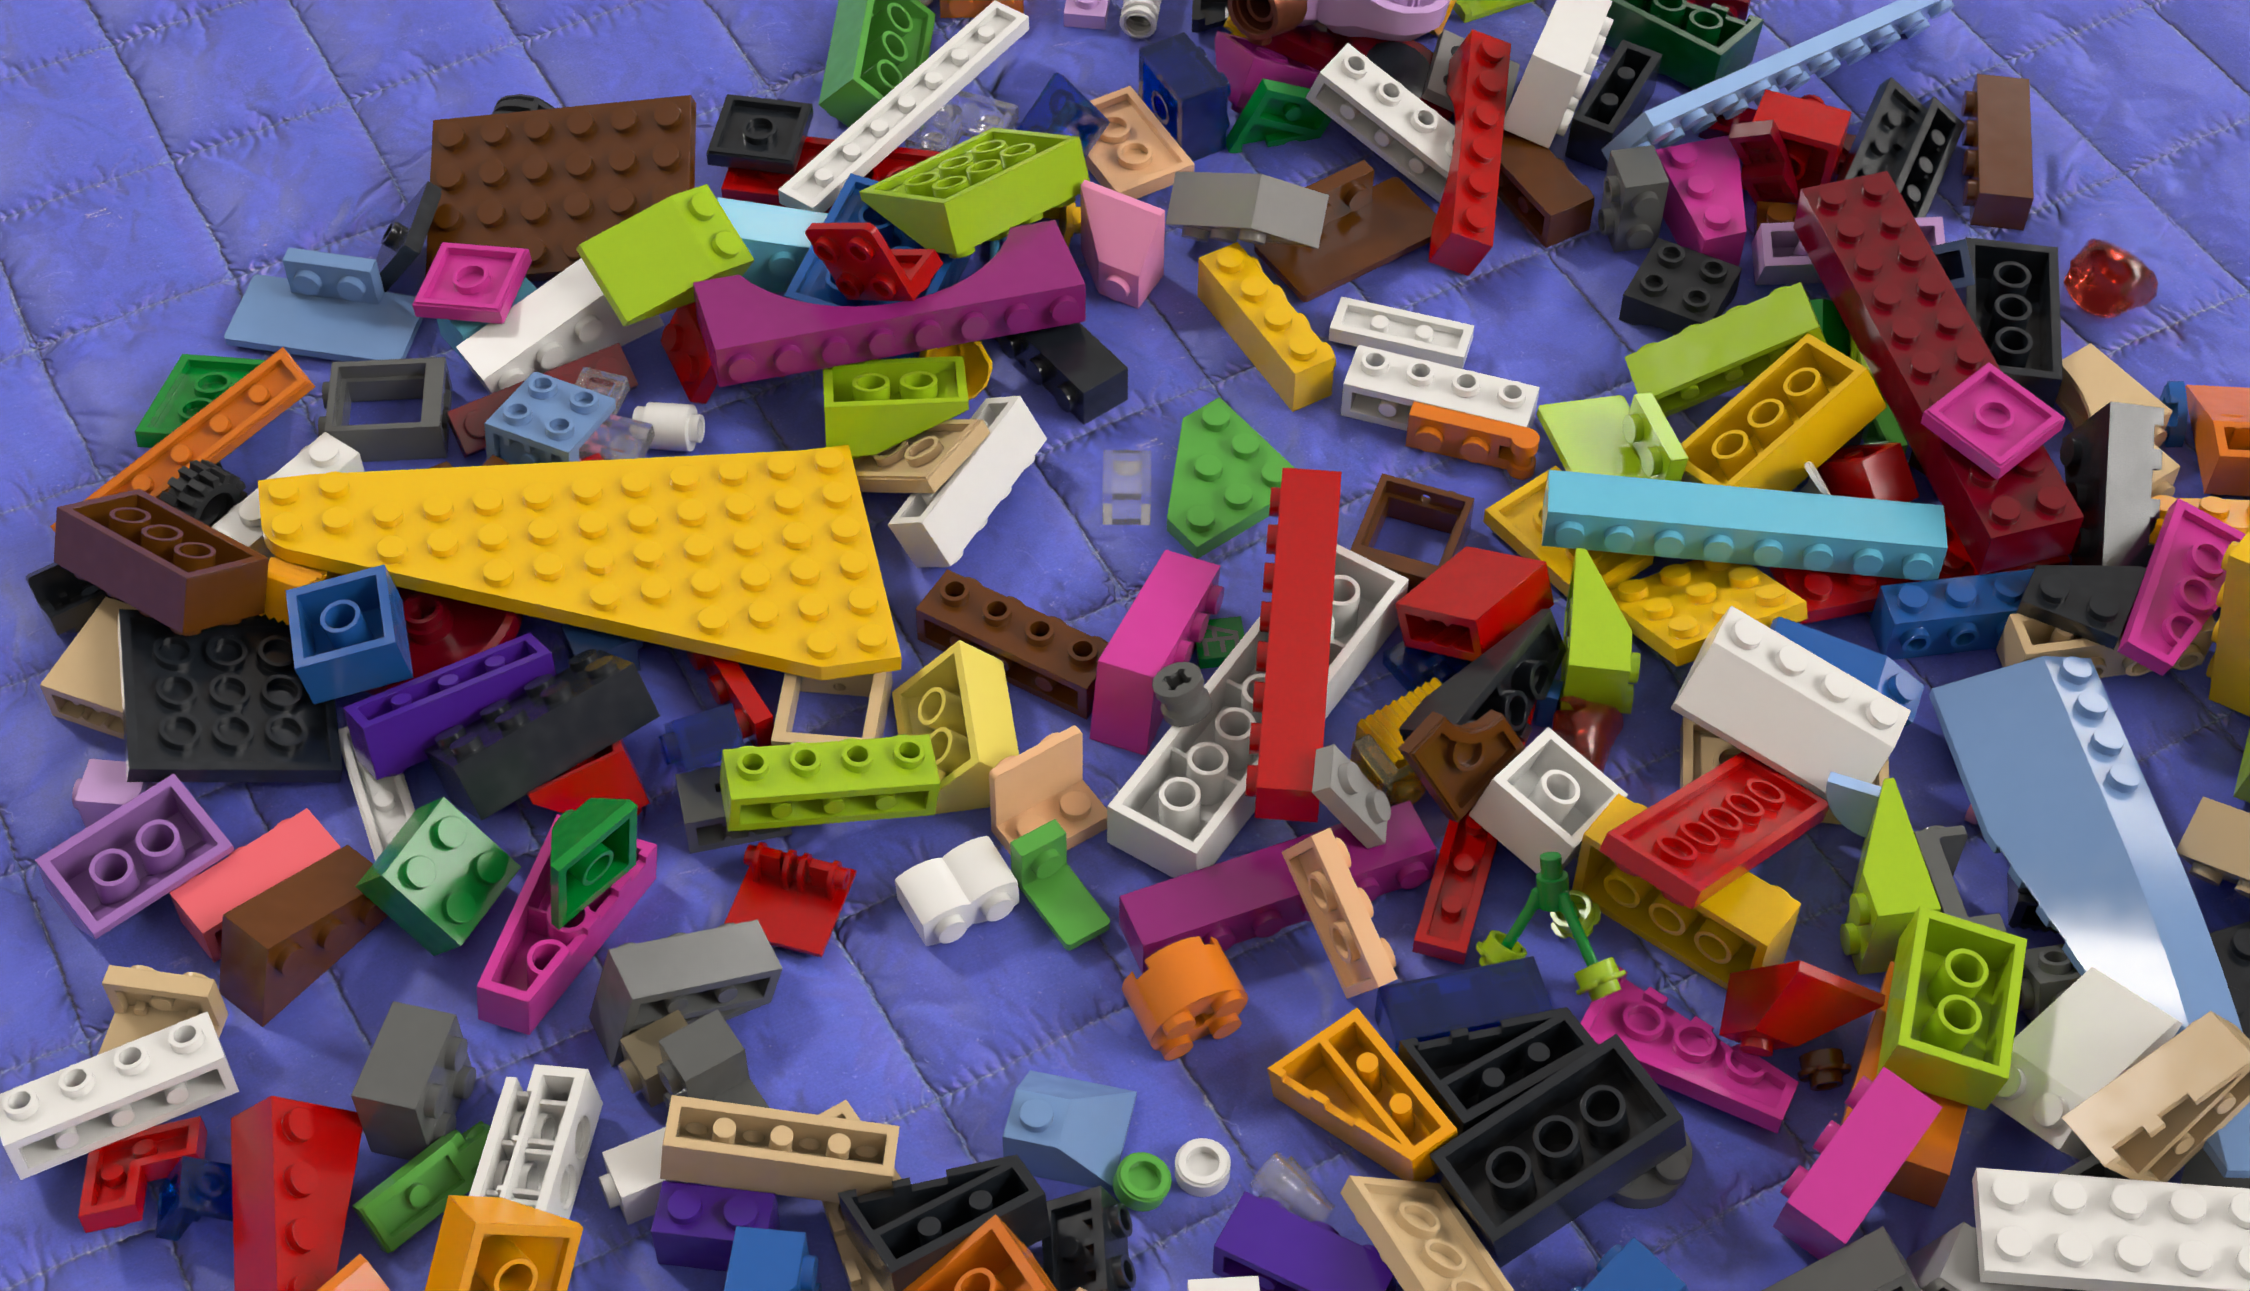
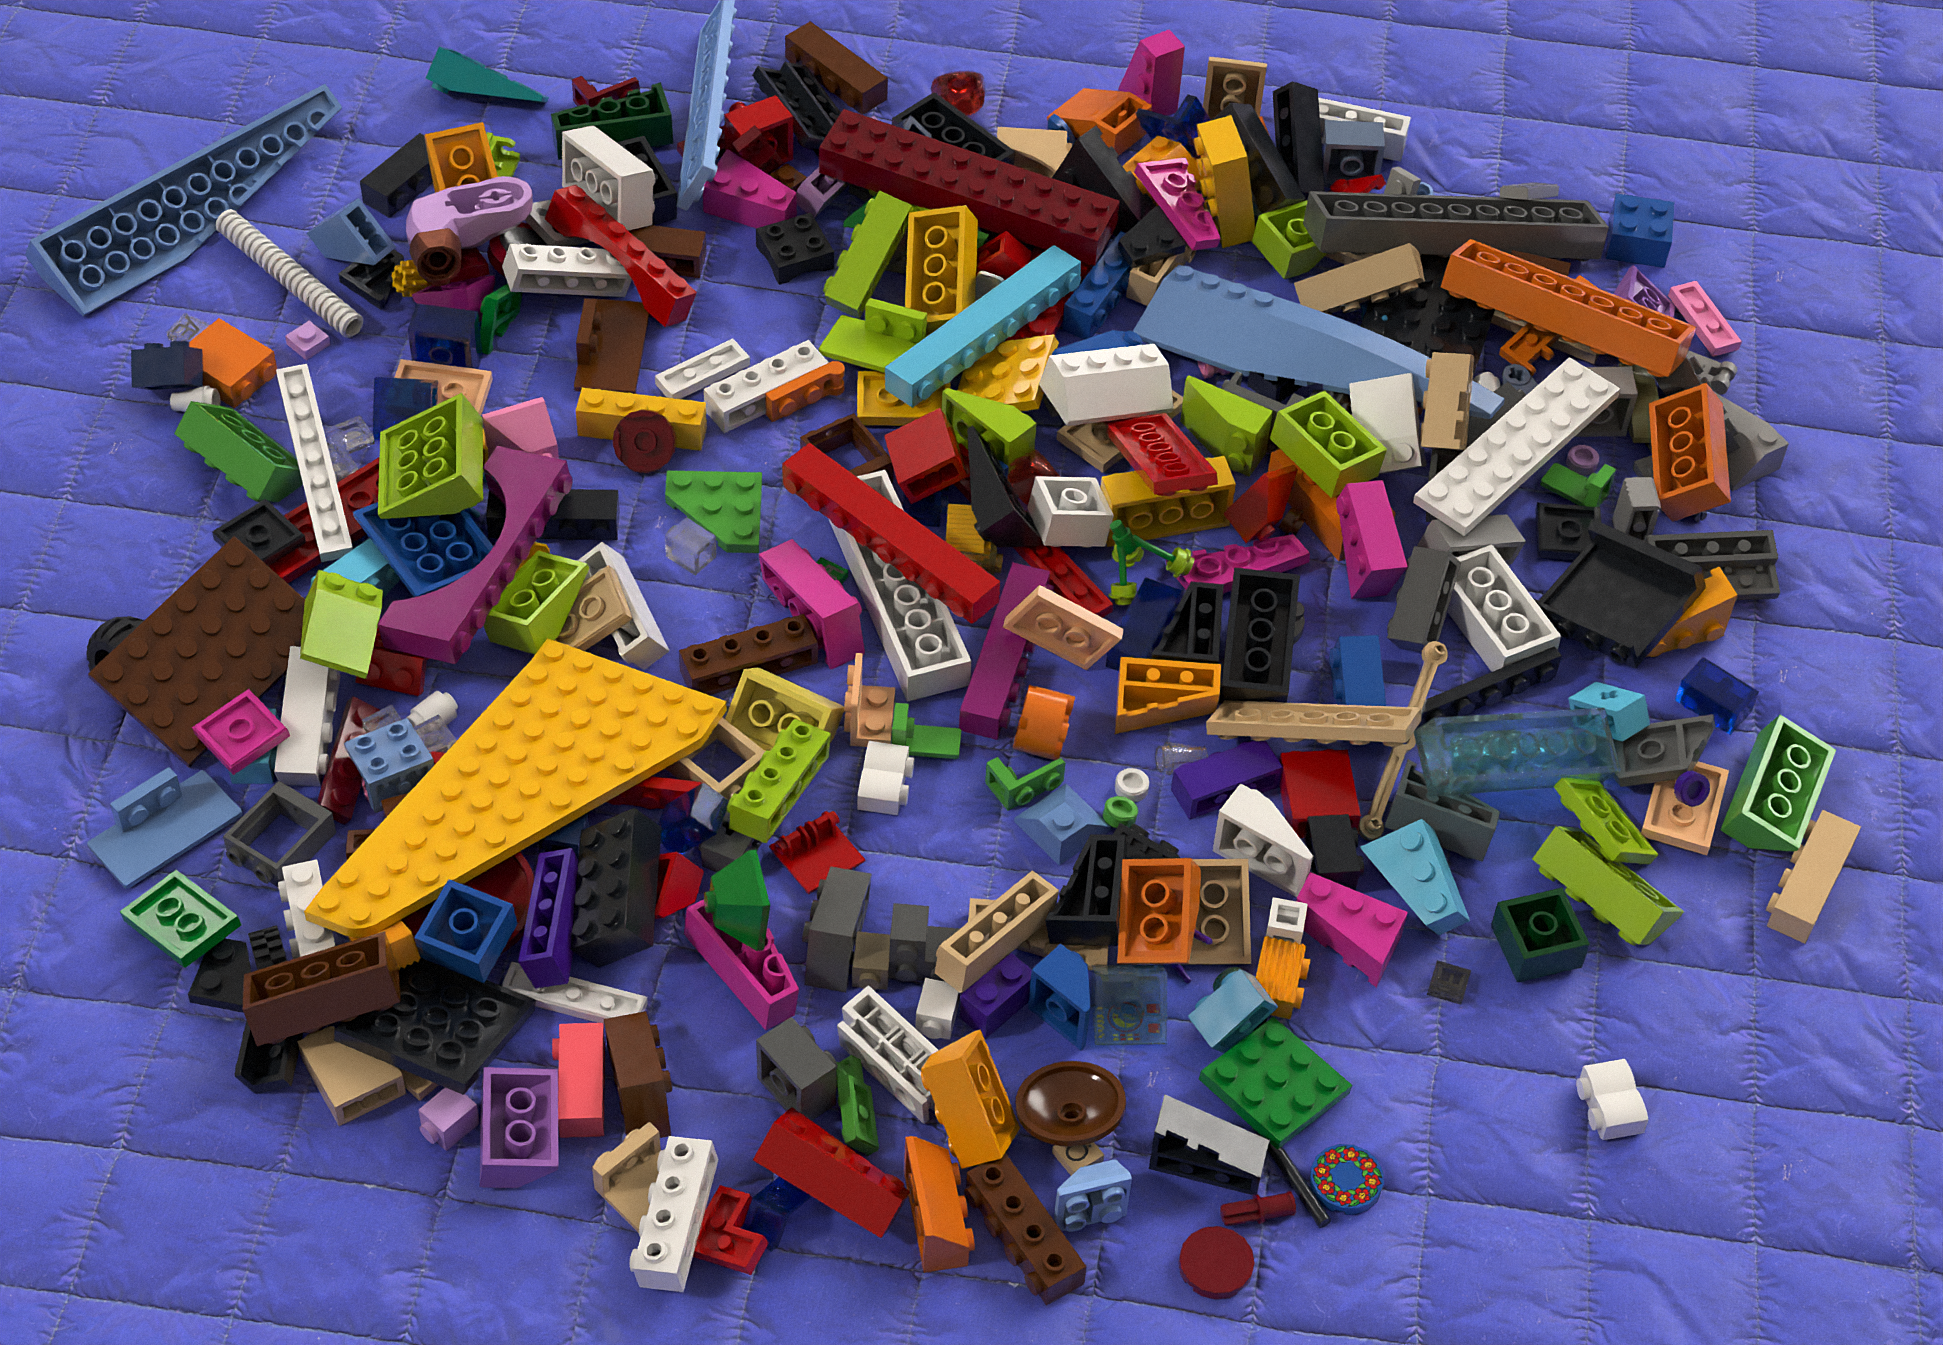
camera: 55 degrees left, 0 degrees up
orange tile [50,347,315,532] -> none
green brick [355,797,521,956] -> none
black plate [376,181,442,292] -> none
red bracket [805,223,943,301] -> none
dark grey wheel [1152,662,1213,727] -> none
light grey wedge [1166,172,1329,249] -> none
light grey plate [1312,744,1391,849] -> none
reddish brown tile [1398,709,1525,823] -> none
dark grey brick [1598,145,1669,253] -> none
light blue tile [1826,772,1881,837] -> none
dark pink plate [1921,362,2066,480] -> none
none -> dark red tile [613,409,677,473]
none -> bright green bracket [985,757,1066,811]

